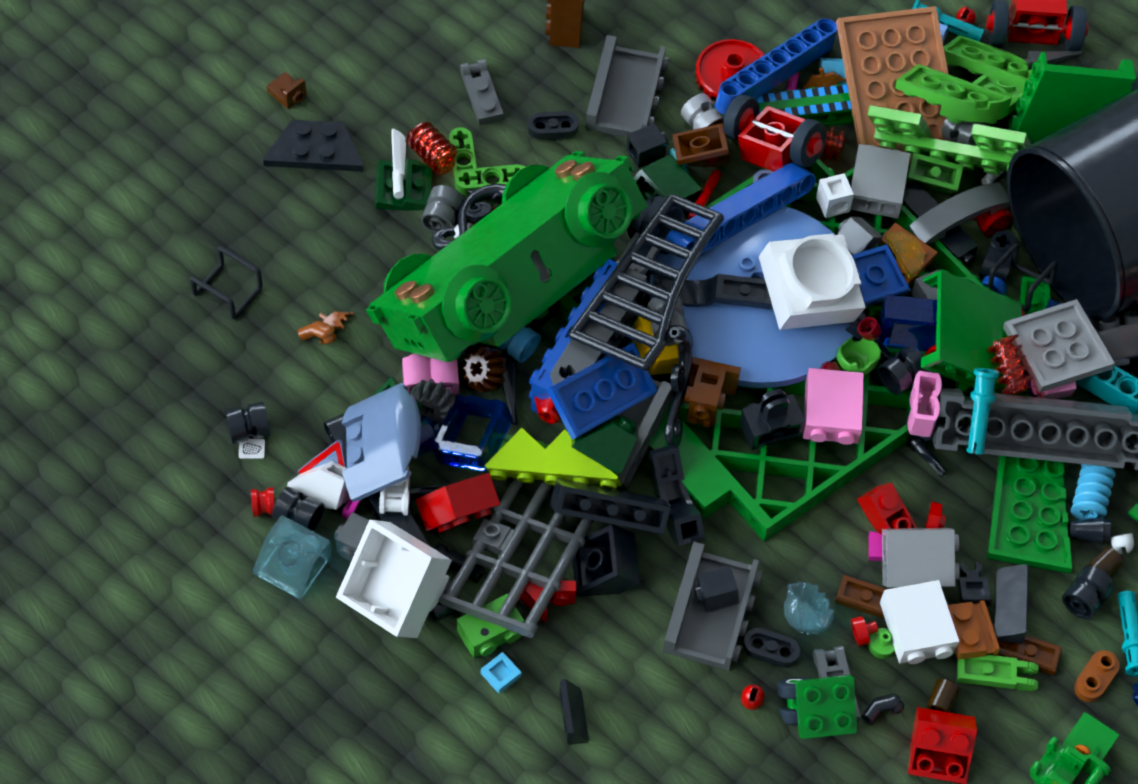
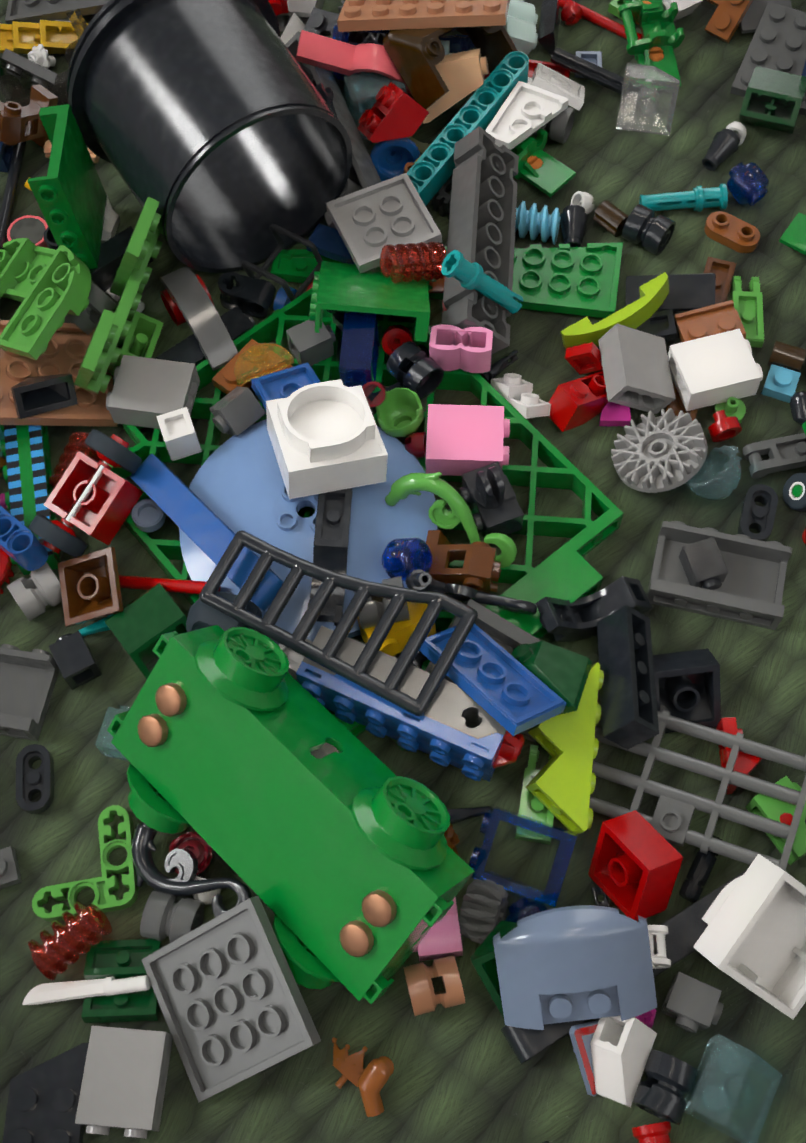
camera: 85 degrees left, 5 degrees up
none -> black slope [11,374,78,419]
none -> light grey brick [75,1026,173,1139]
none -> plate [141,896,321,1102]
none -> clear blue head [382,537,432,581]
none -> bright green plant [385,472,517,568]
none -> nougat wheel [403,954,465,1016]
none -> white slope [490,373,551,419]
none -> lime slope [561,272,669,349]
none -> light grey wheel [611,408,708,493]
none -> medium azure plate [761,364,801,403]

